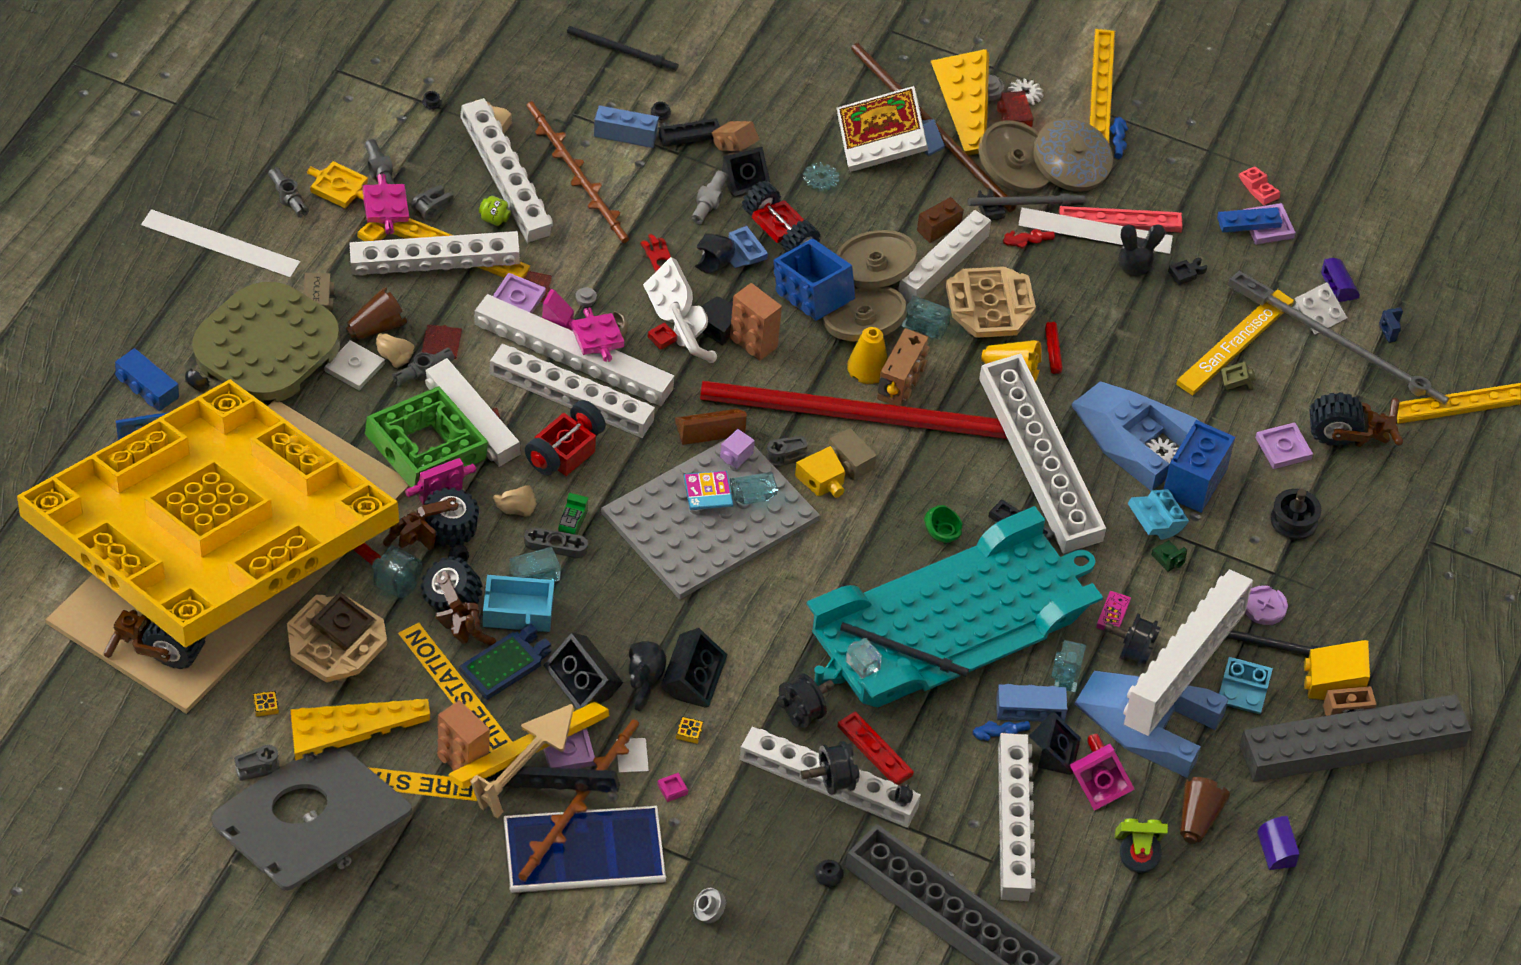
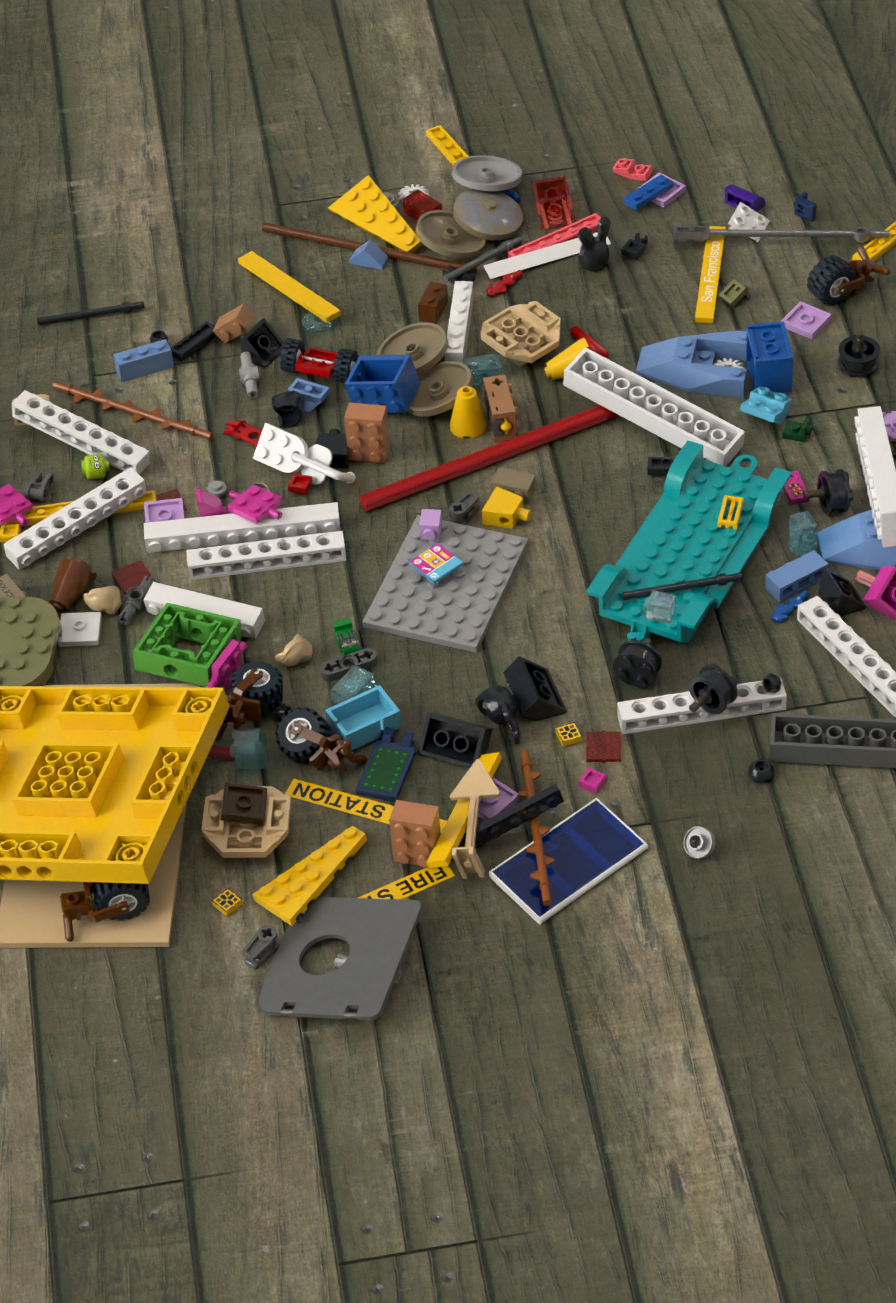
camera: 25 degrees left, 5 degrees down
brick [525,400,606,476] -> none
white sticker [616,738,649,772] -> none
dark orange slope [675,408,747,445] -> none
clear light blue slope [730,472,778,504] -> none
plate [837,86,928,172] -> none
red tile [837,711,914,785] -> none
green hair [924,505,963,543] -> none
none -> yellow tile [238,251,341,323]
none -> light grey dish [452,155,522,191]
none -> clear red slope [532,175,576,230]
none -> clear red piece [586,730,621,763]
none -> yellow tile [717,495,744,530]

